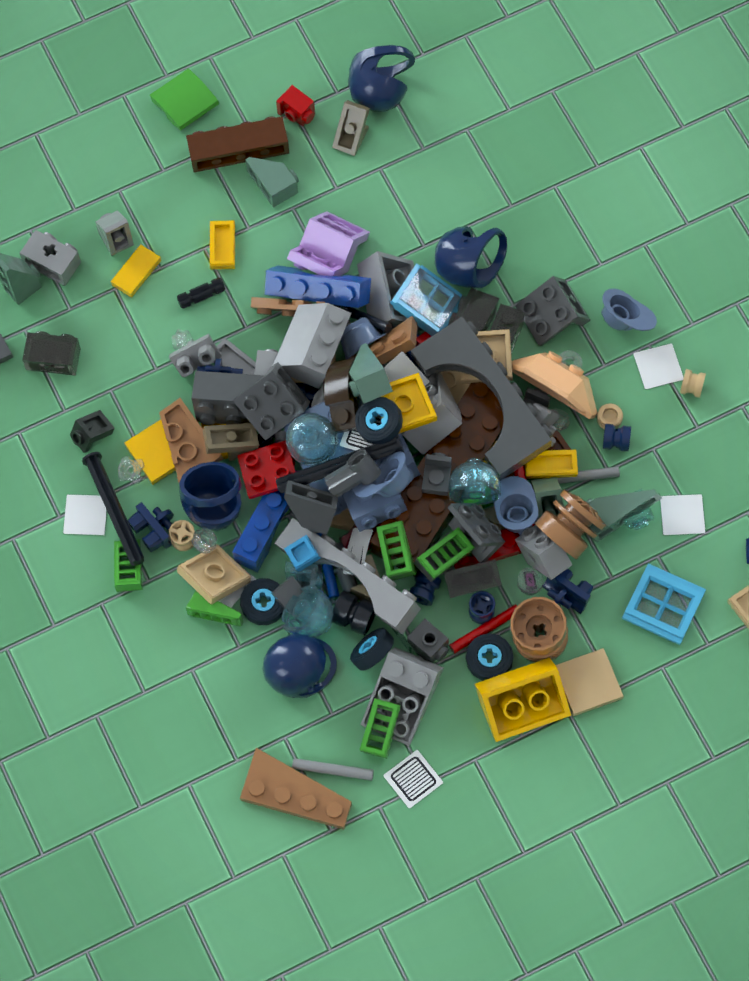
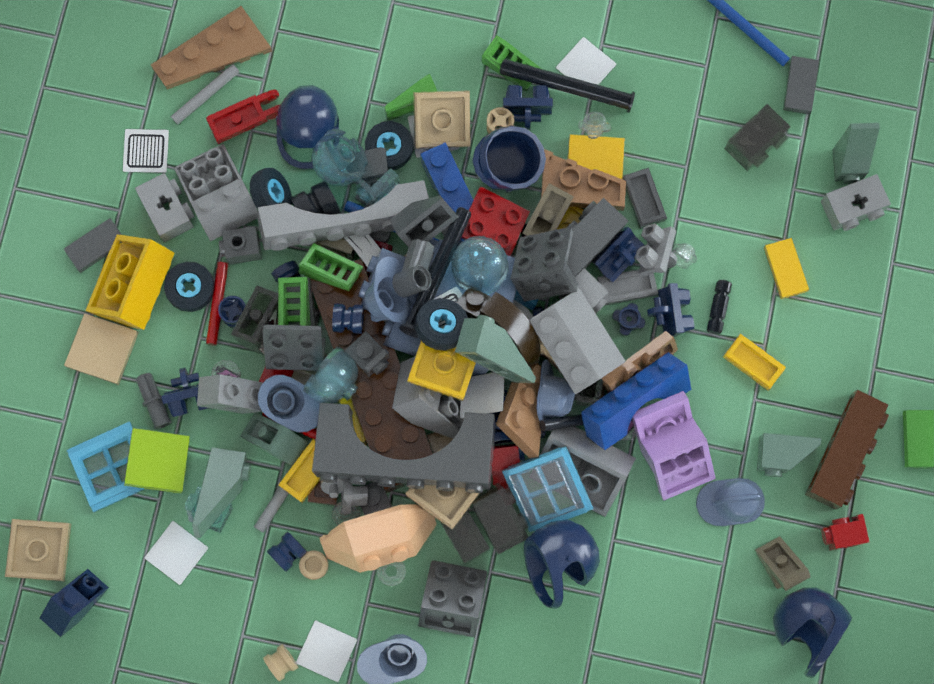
camera: 125 degrees right, 10 degrees up
pearl dark grey bracket [70,410,115,453] -> none
light grey slope [95,210,134,256] -> none
clear plate [192,528,217,554] -> none
dark azure tile [284,535,321,572] -> none
bright green slope [360,698,401,759] -> none
medium nougat wheel [511,597,568,662] -> none
medium nougat wheel [535,489,606,559] -> none
none -> dark grey tile [64,218,122,273]
none -> lime tile [124,428,190,493]
none -> light grey brick [135,173,194,243]
none -> dark grey axle [136,373,172,429]
none -> red hinge [206,89,281,144]
none -> dark blue wheel [332,303,364,334]
none -> dark blue plate [613,303,645,336]
none -> dark grey tile [622,168,667,229]
none -> dark blue hips [647,283,695,337]
none -> sand blue piece [696,478,765,526]

